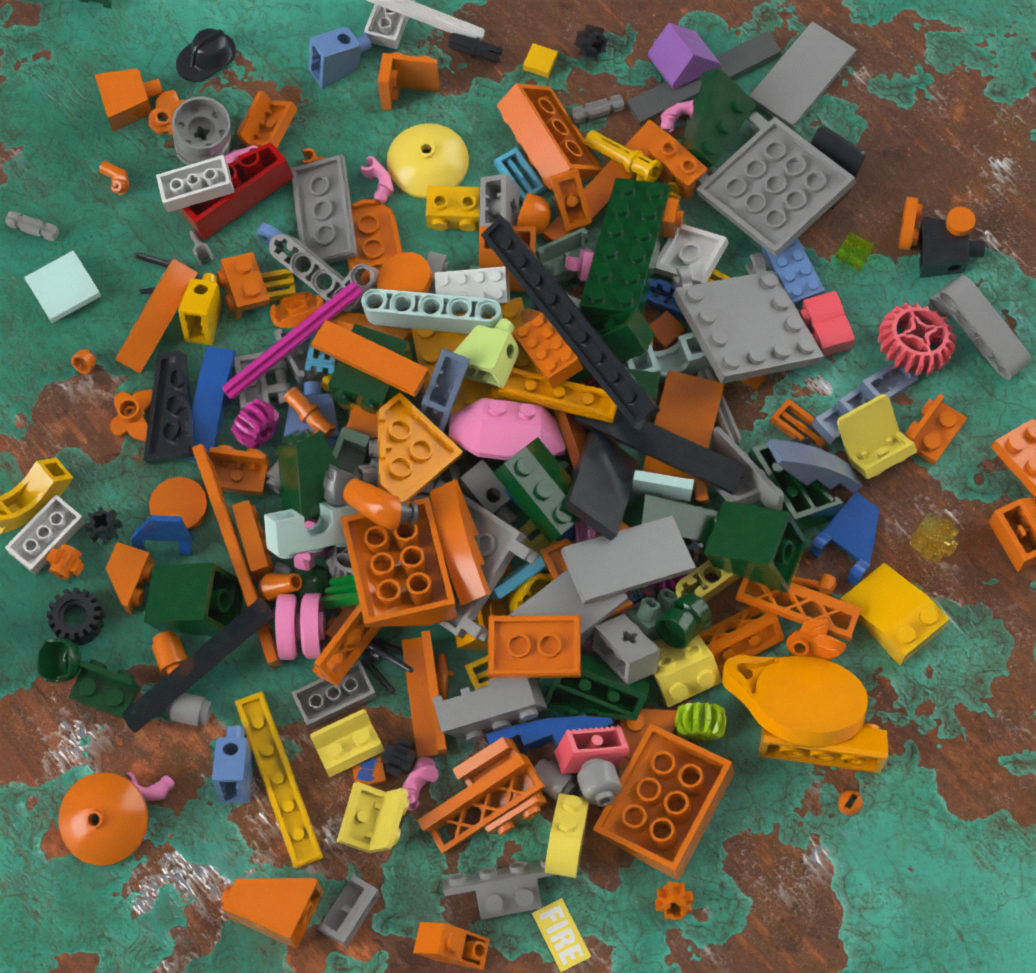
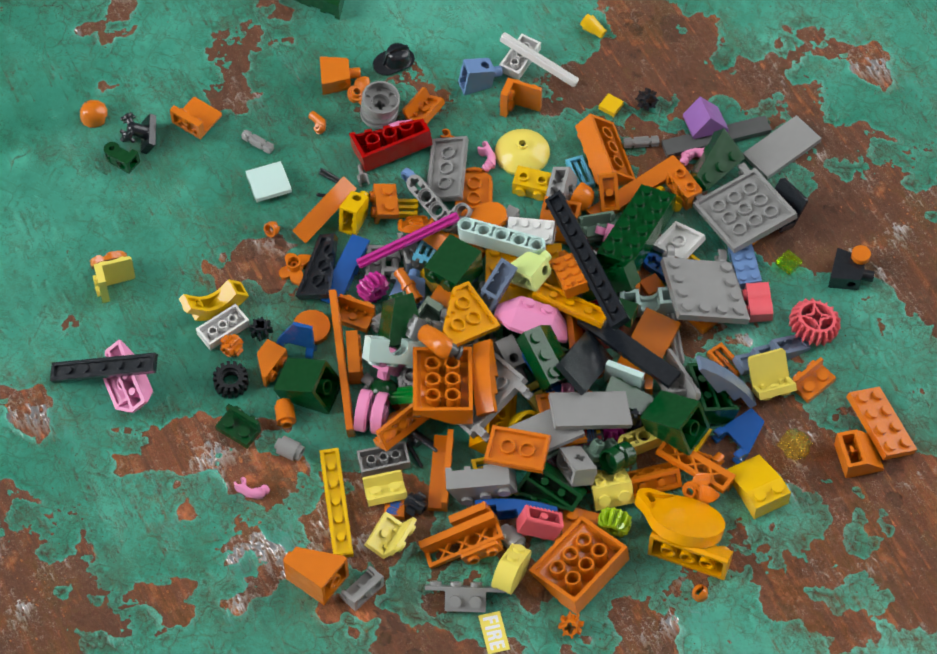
camera: 10 degrees right, 10 degrees down
dark green hair [36,638,82,683] -> none
orange dish [58,773,148,866] -> none
black tile [122,597,275,733] -> none
white piece [156,155,235,213] -> none
medium blue torso [212,726,252,803] -> none
orange cone [258,573,302,602] -> none
orange tile [311,320,429,397] -> none
bright pink piece [402,757,439,811] -> none
orange slope [413,922,490,970] -> none
orange helmet [436,654,454,700] -> none
black axle [448,33,503,64] -> none
medium azure tile [488,556,546,600] -> none
light grey head [577,758,621,807] -> none
yellow pin [585,130,663,182] -> none
orange plate [663,198,684,238] -> none
orange plate [898,196,923,251] -> none
light grey beam [929,275,1032,380] -> none

